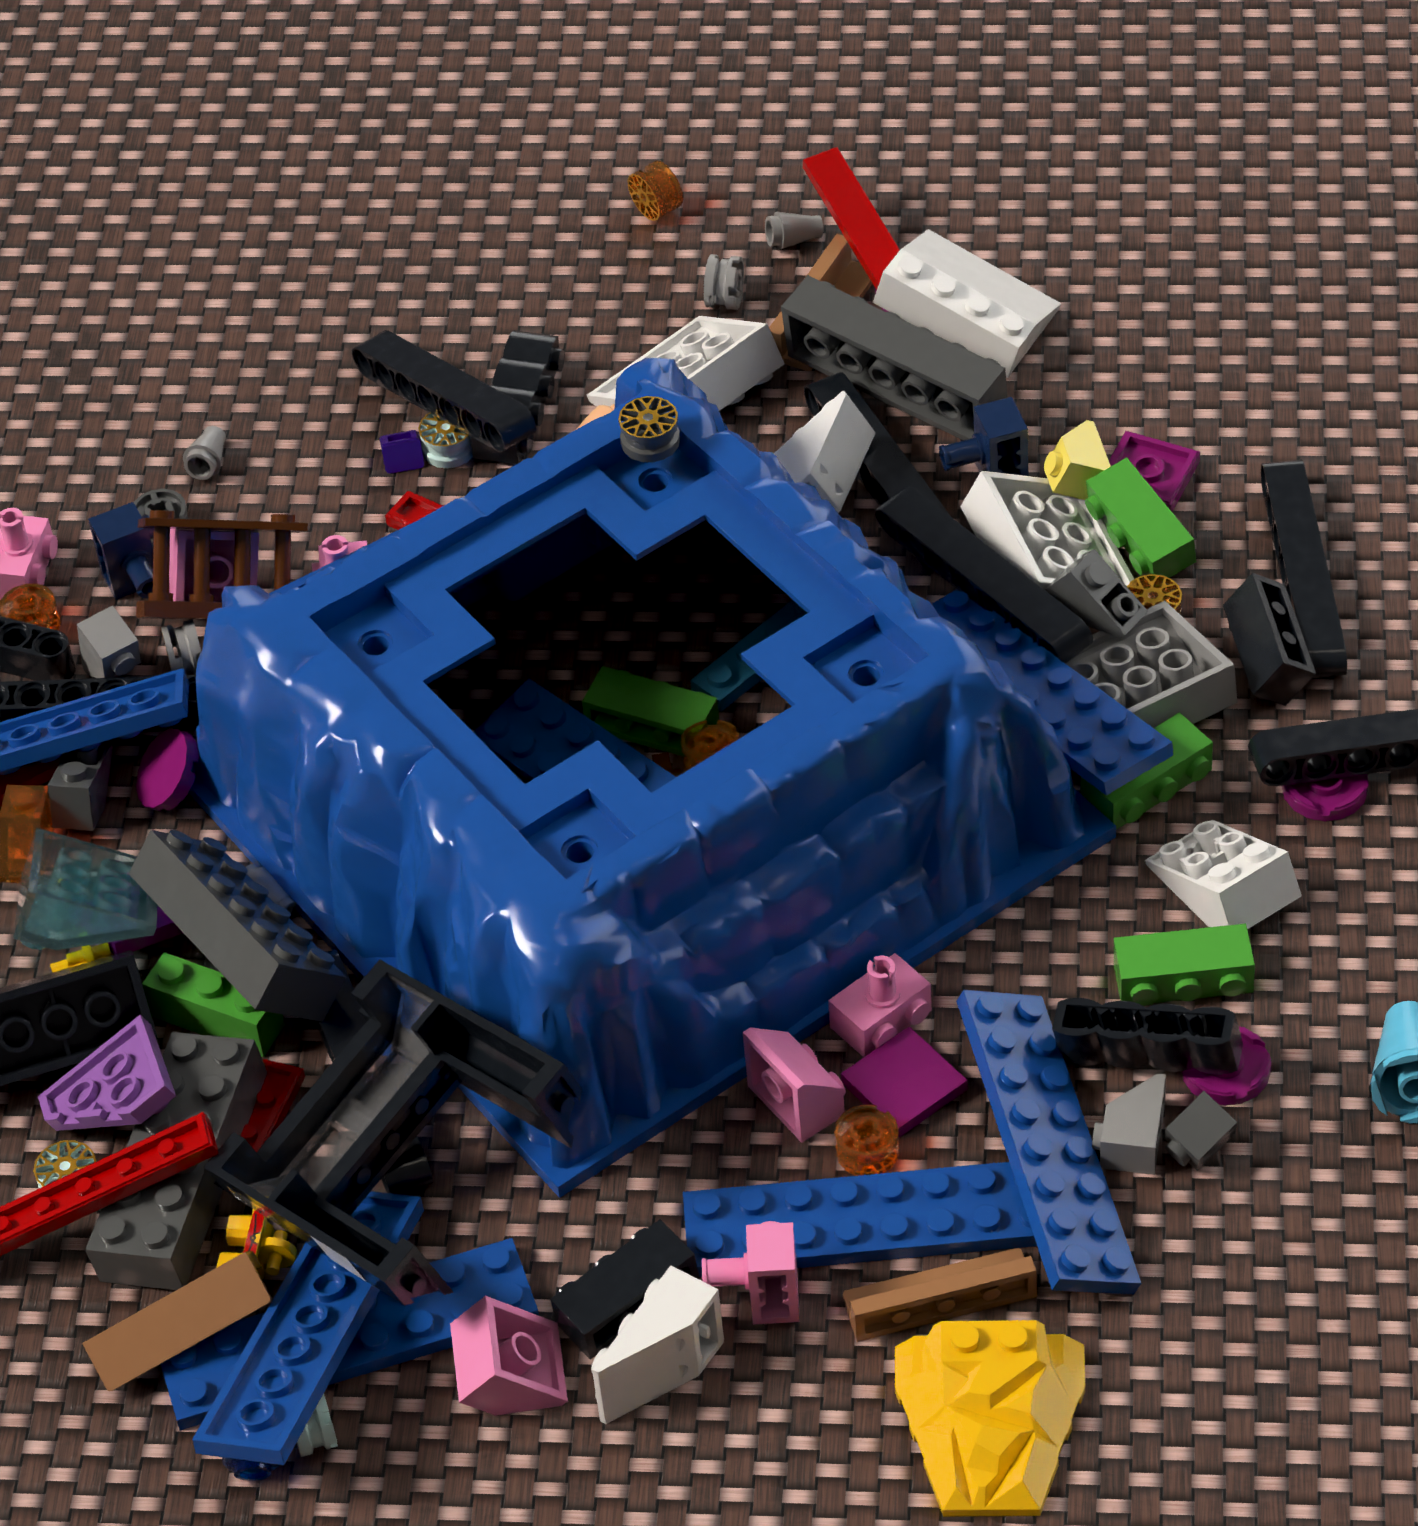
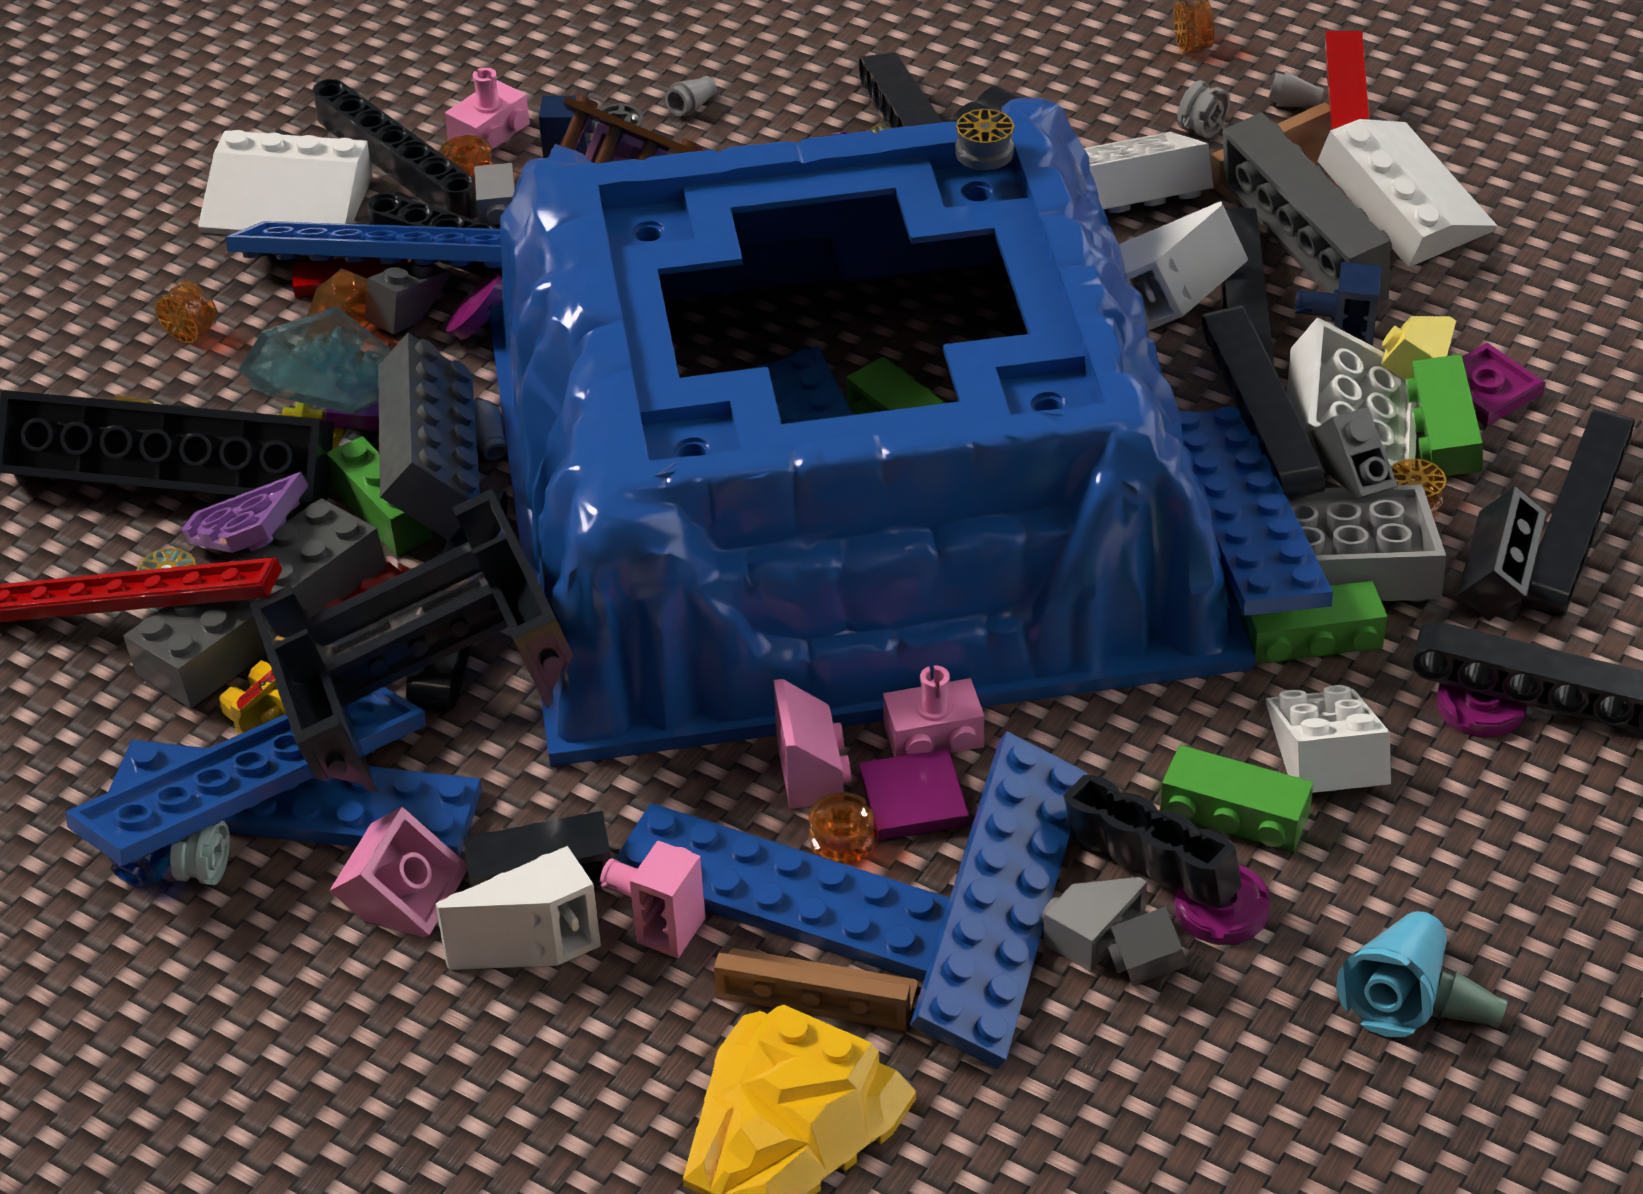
camera: 25 degrees right, 5 degrees down
medium nougat panel [82,1251,272,1391] -> none

